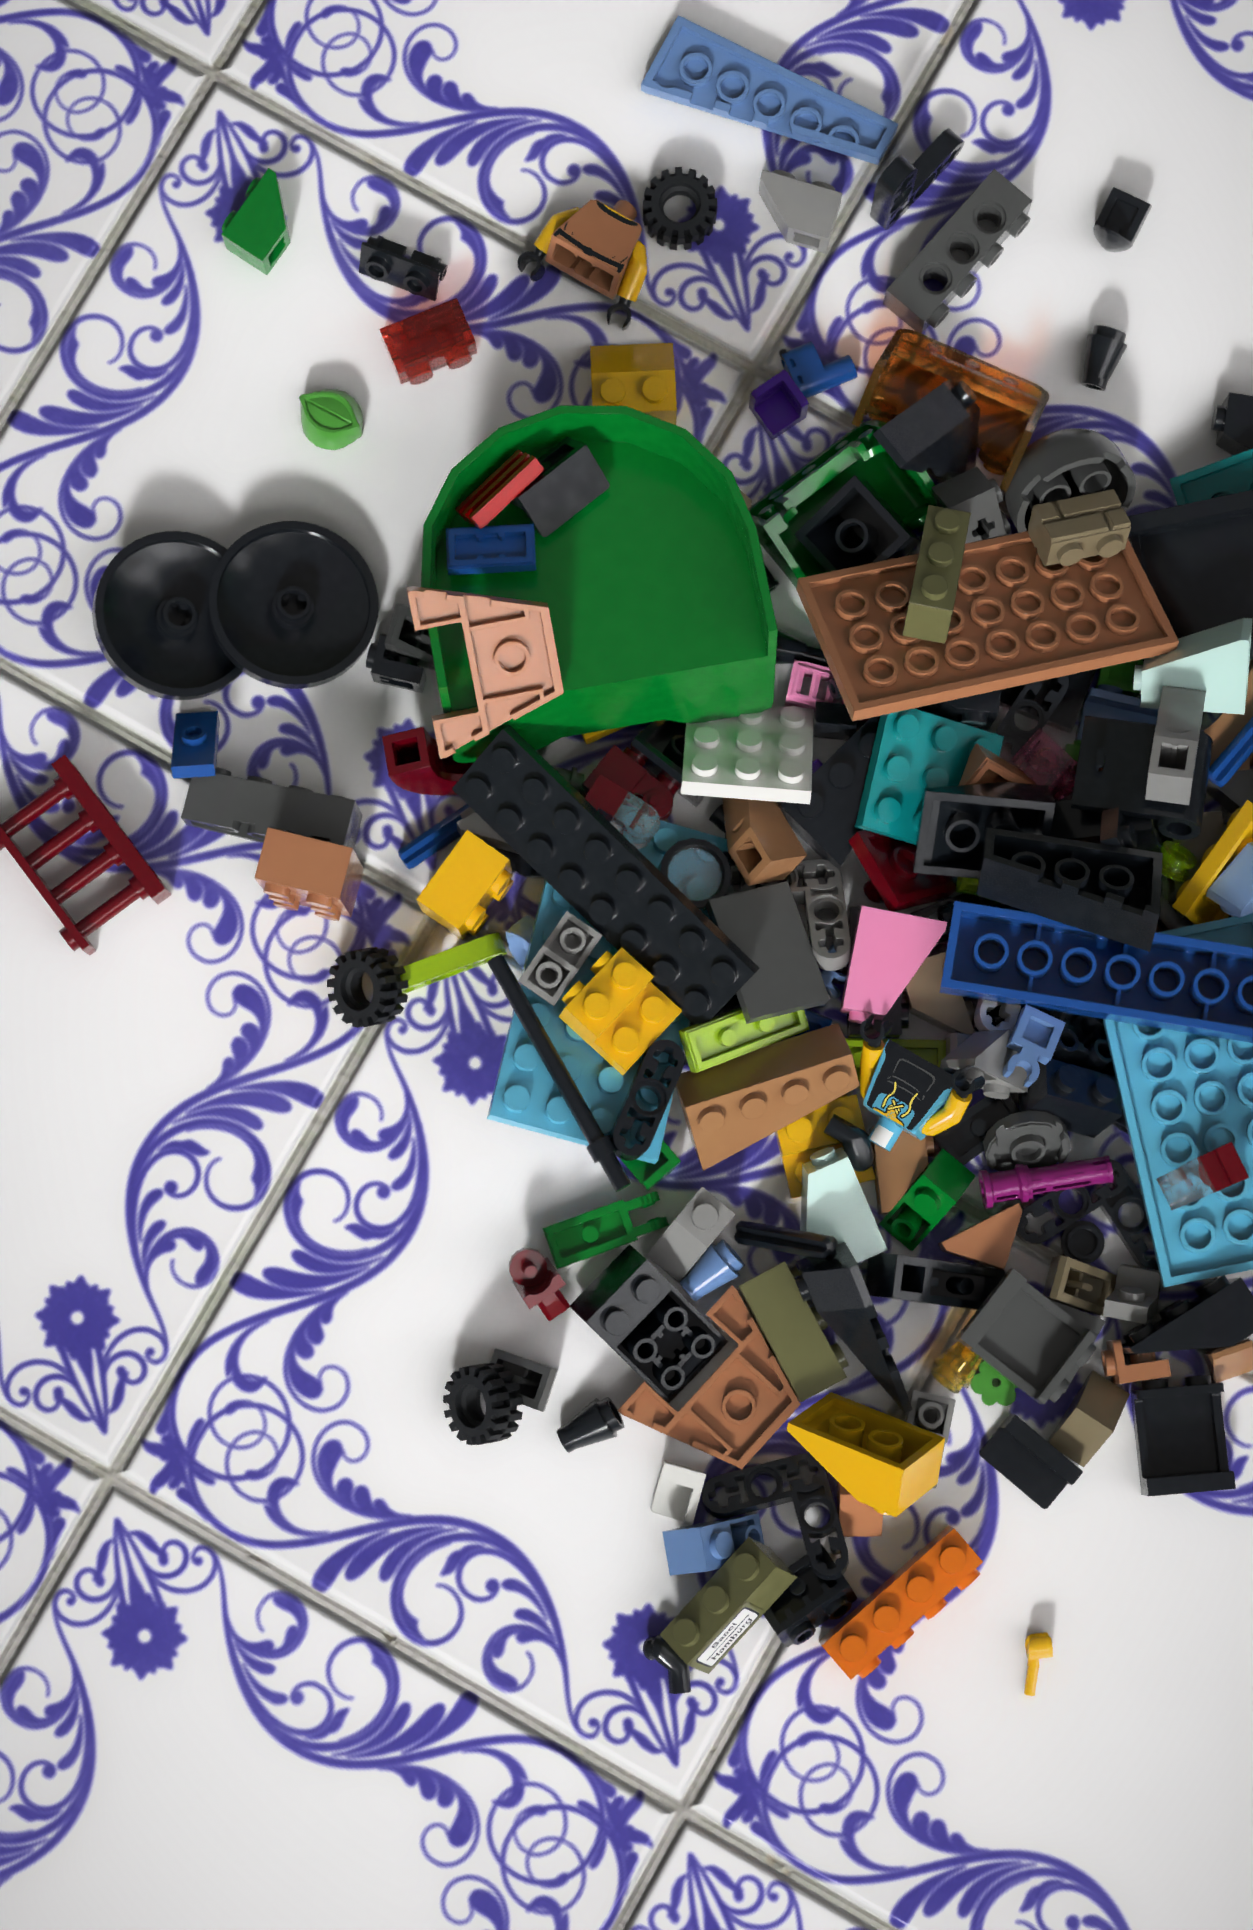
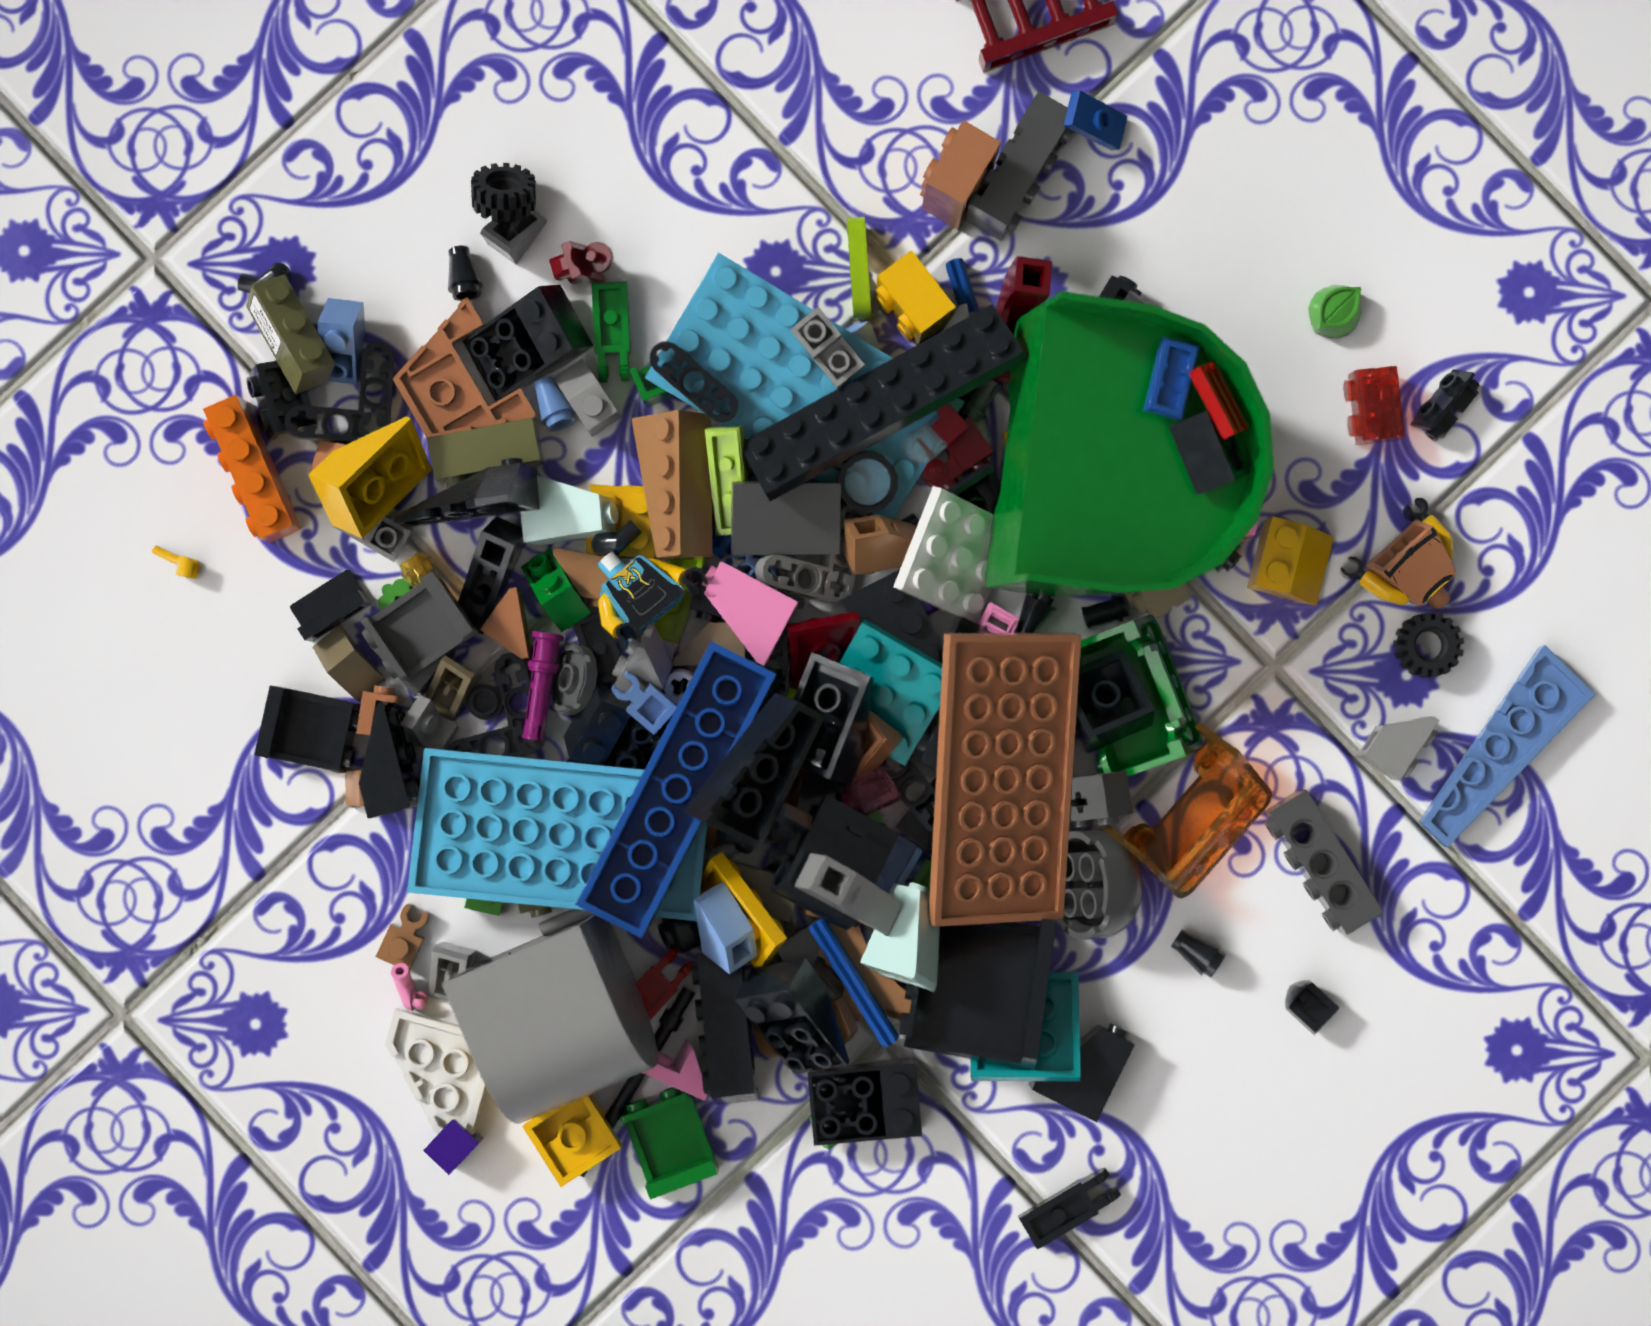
camera: 110 degrees right, 5 degrees up
black dish [92,531,243,700] -> none
black dish [208,521,379,689] -> none
green slope [221,168,291,275] -> none
black tyre [327,947,409,1028] -> none
wing [406,586,564,759] -> none
black bar [487,954,631,1192] -> none
yellow plate [559,947,682,1075] -> none
white panel [651,1461,706,1525] -> none
black axle [734,1221,838,1260] -> none
dark purple panel [749,369,809,440] -> none
blue piece [779,341,857,399] -> none
black beam [870,128,965,230] -> none
black wedge [873,377,980,478] -> none
olive brick [902,505,971,644] -> none
dark tan brick [1028,489,1131,566] -> none
leg [1156,1141,1249,1210] -> none
clear neon green bush [1160,841,1197,882] -> none

